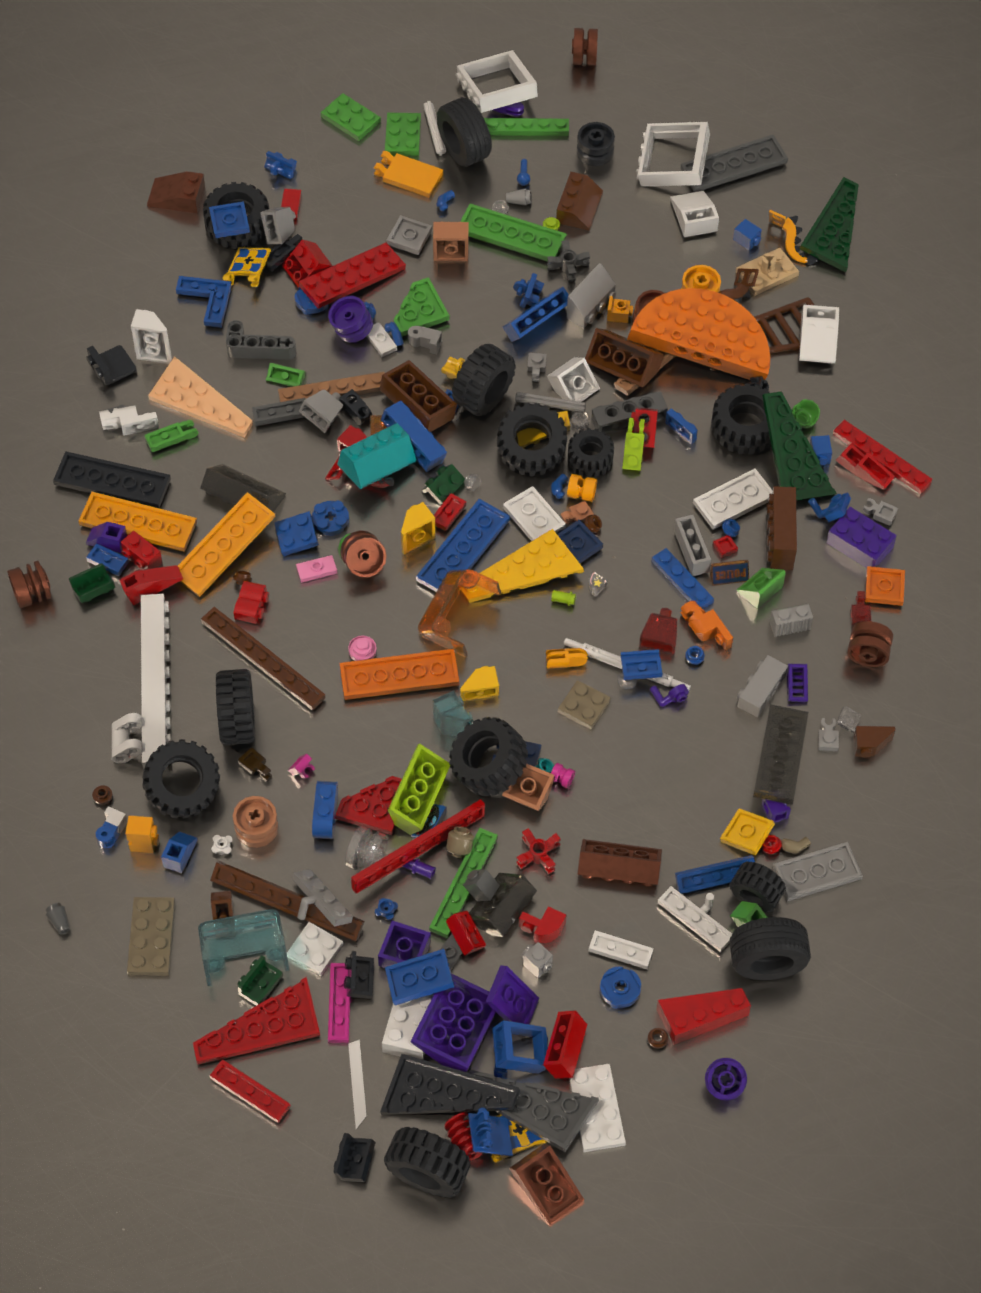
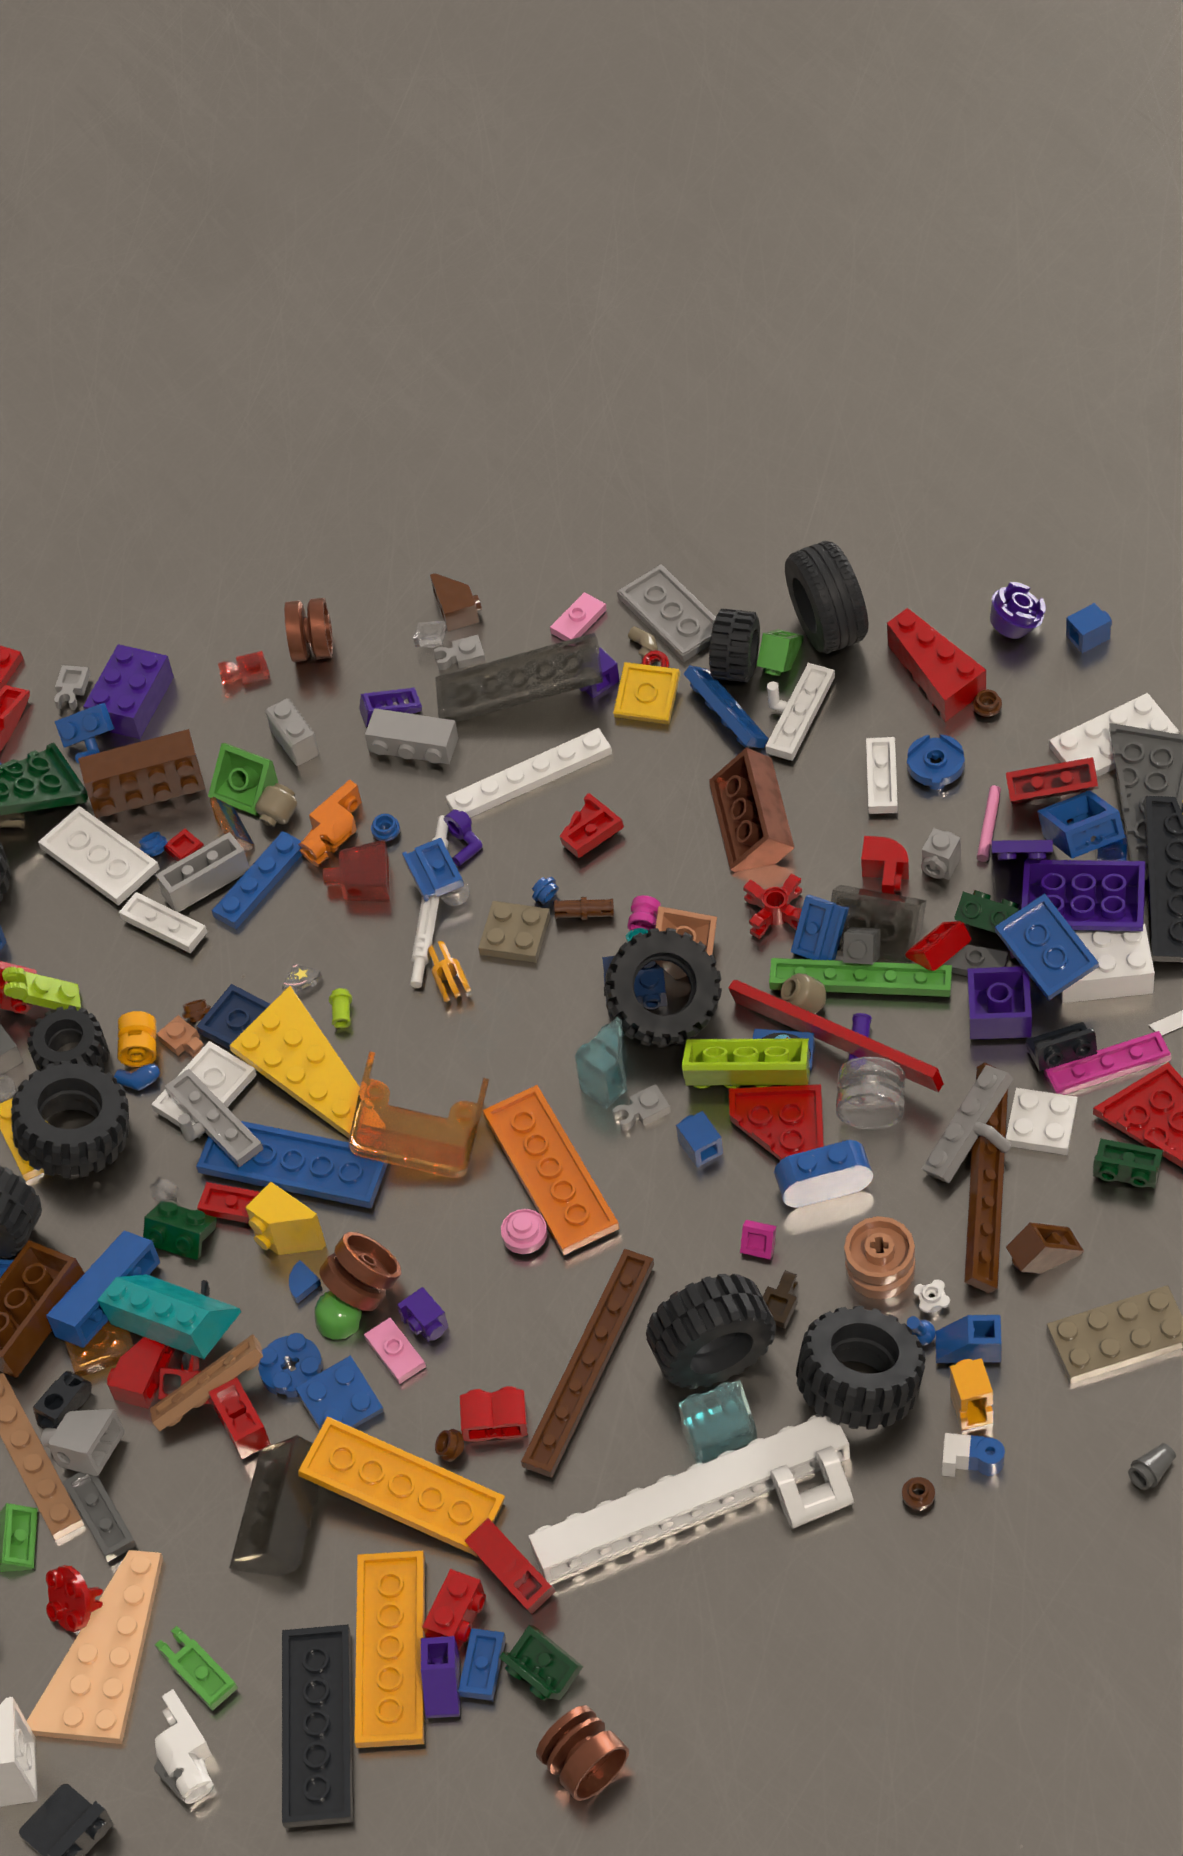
camera: 100 degrees left, 5 degrees down
clear light blue windscreen [198,909,290,986] -> none
blue plate [375,898,398,920] -> none
yellow slope [460,666,499,701] -> none
orange plate [865,566,905,606] -> none
none -> red plate [46,1565,103,1632]
none -> white plate [119,892,208,953]
none -> medium nougat plate [150,1334,263,1431]
none -> light grey plate [165,1068,263,1167]
none -> red brick [208,1377,271,1459]
none -> dark tan head [255,783,297,828]
none -> blue tile [289,1260,321,1304]
none -> dark purple brick [397,1287,449,1342]
none -> white plate [445,728,612,818]
none -> blue plate [532,877,559,904]
none -> bright pink plate [550,592,607,645]
none -> reddish brown pin [554,897,614,920]
none -> red wing [560,793,624,858]
none -> light grey plate [613,1084,671,1131]
none -> blue brick [676,1111,723,1168]
none -> clear light blue slope [679,1380,757,1464]
none -> blue plate [791,894,849,960]
none -> blue bar [907,1316,936,1346]
none -> dark green bracket [954,890,1020,934]
none -> bright pink bar [977,785,1001,862]
none -> blue brick [1066,603,1112,653]

